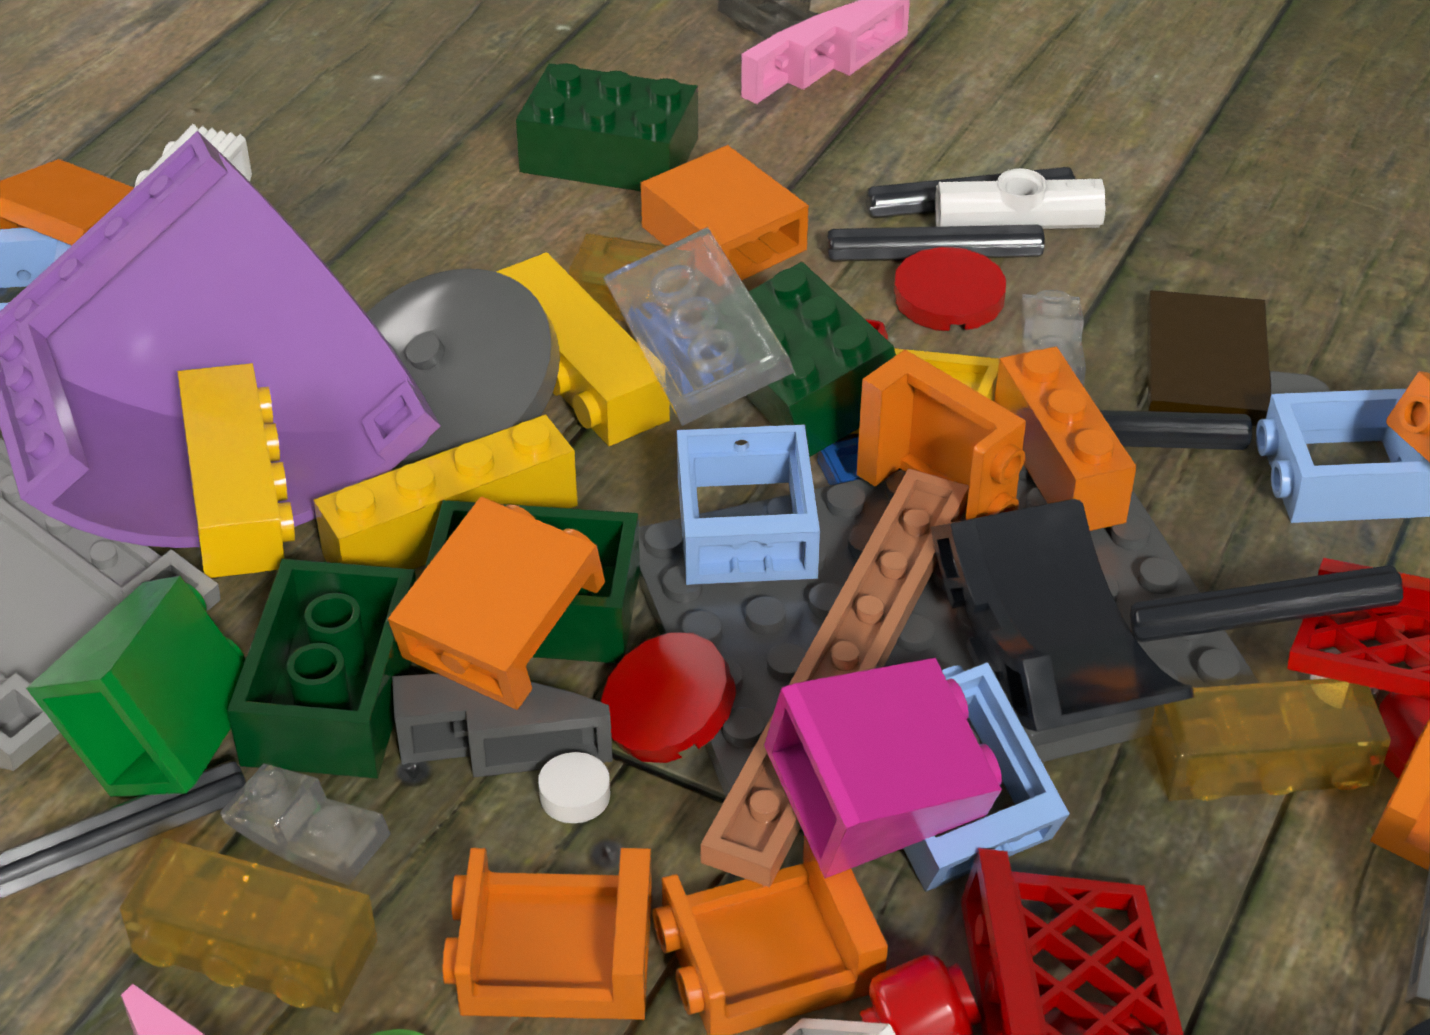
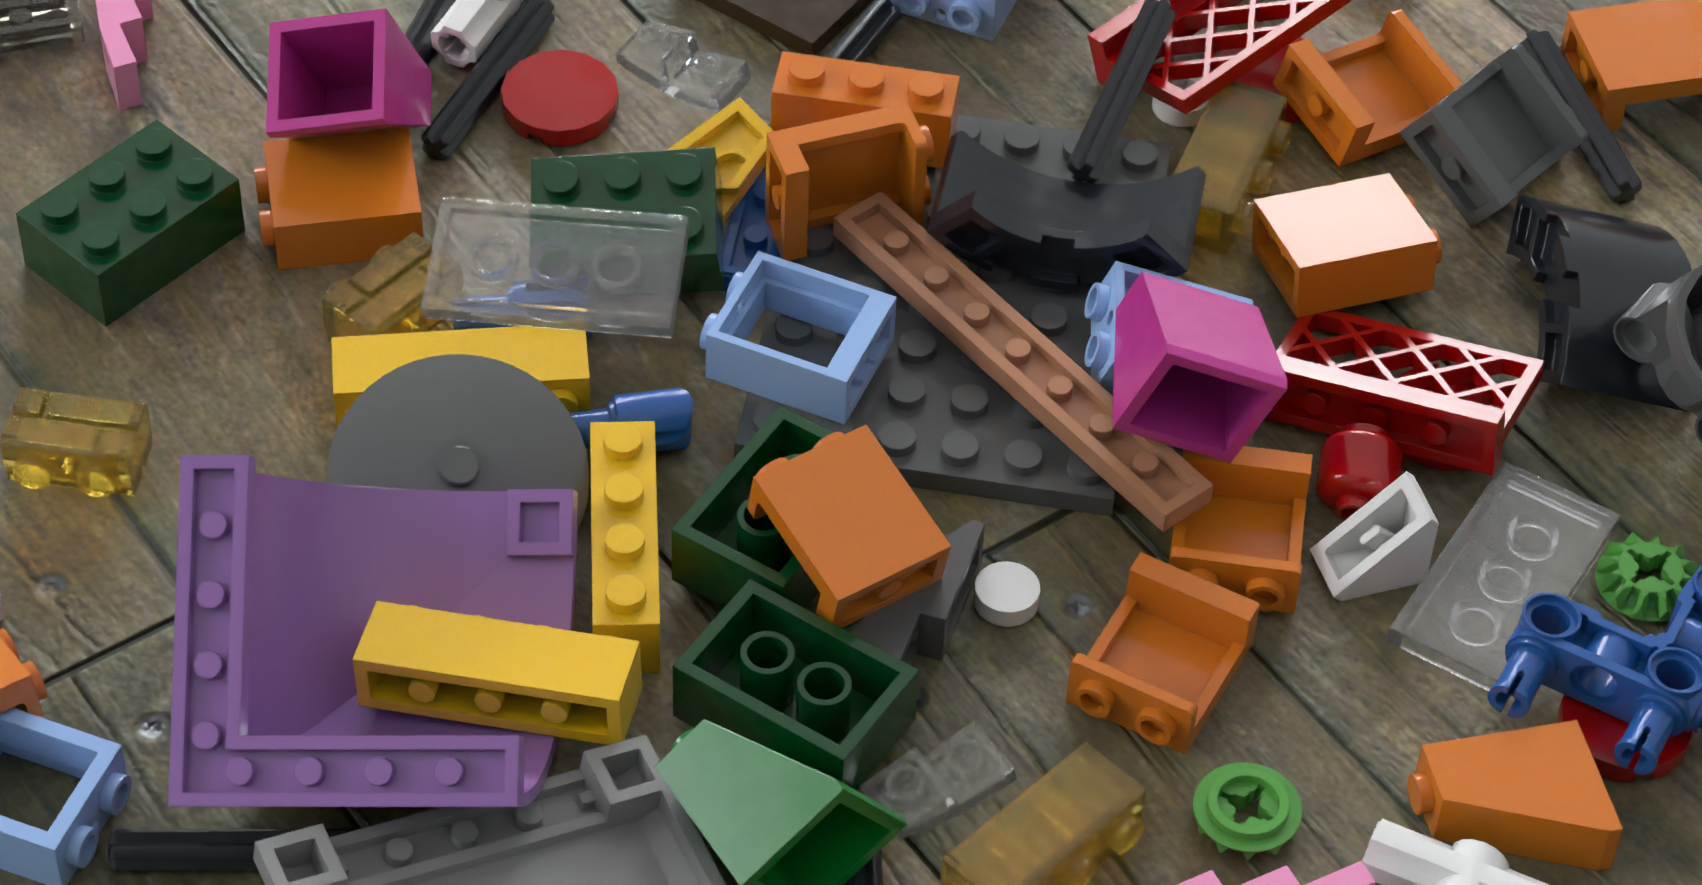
camera: 65 degrees left, 5 degrees up
red tile [601,633,736,763] -> none
none -> clear yellow brick [0,387,153,497]
none -> dark pink slope [266,8,432,139]
none -> blue arm [570,387,693,453]
none -> brick [1252,173,1442,318]

